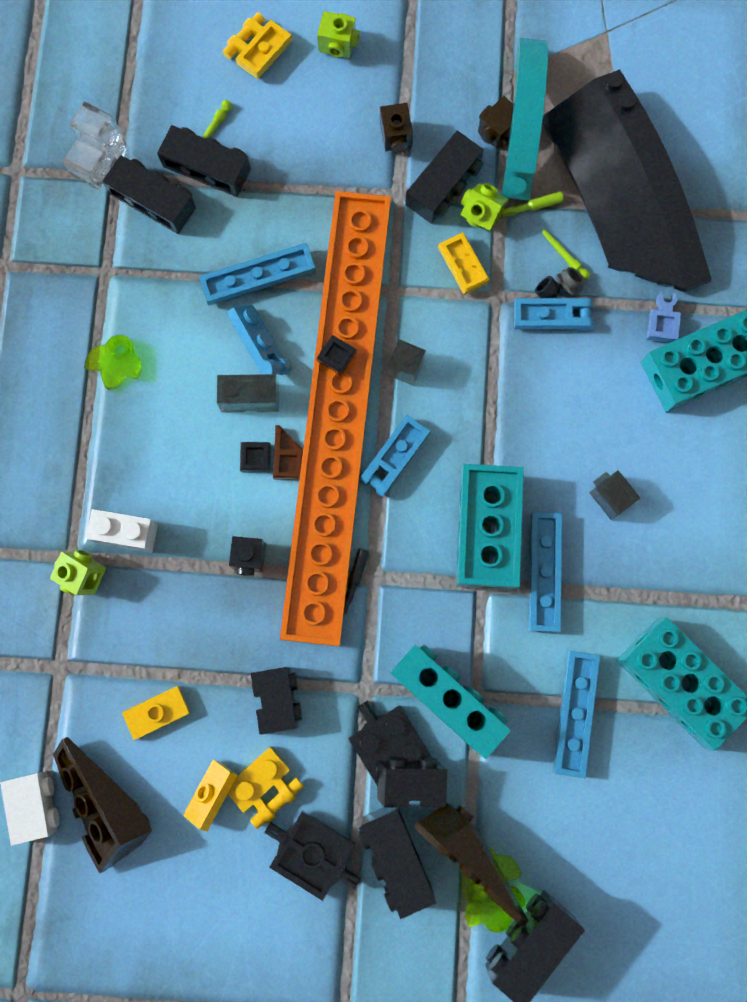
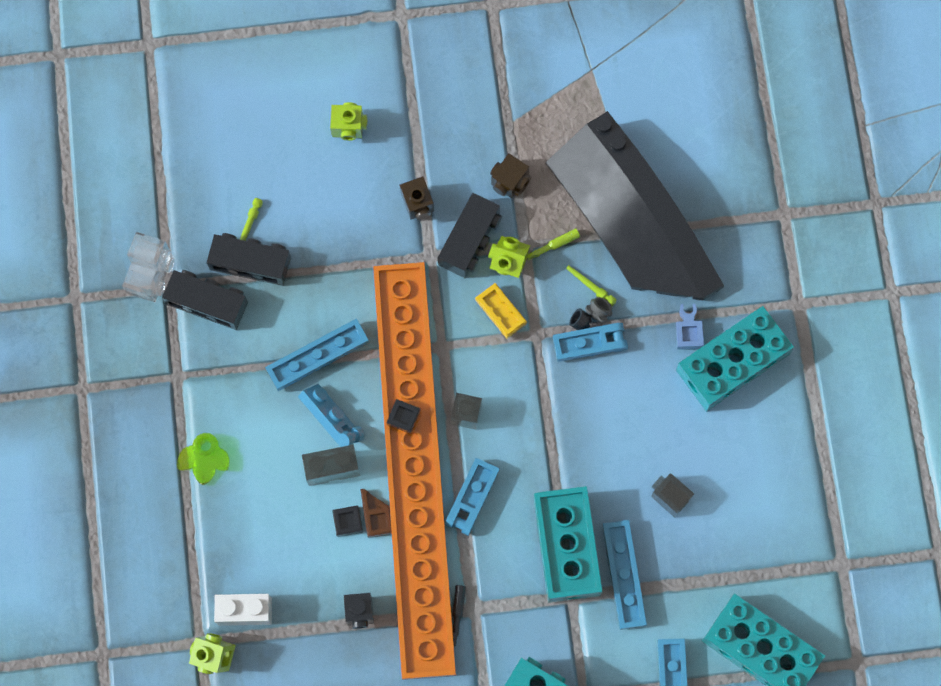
camera: 10 degrees left, 5 degrees down
yellow plate [222,12,292,80] -> none
teal arch [502,38,548,200] -> none

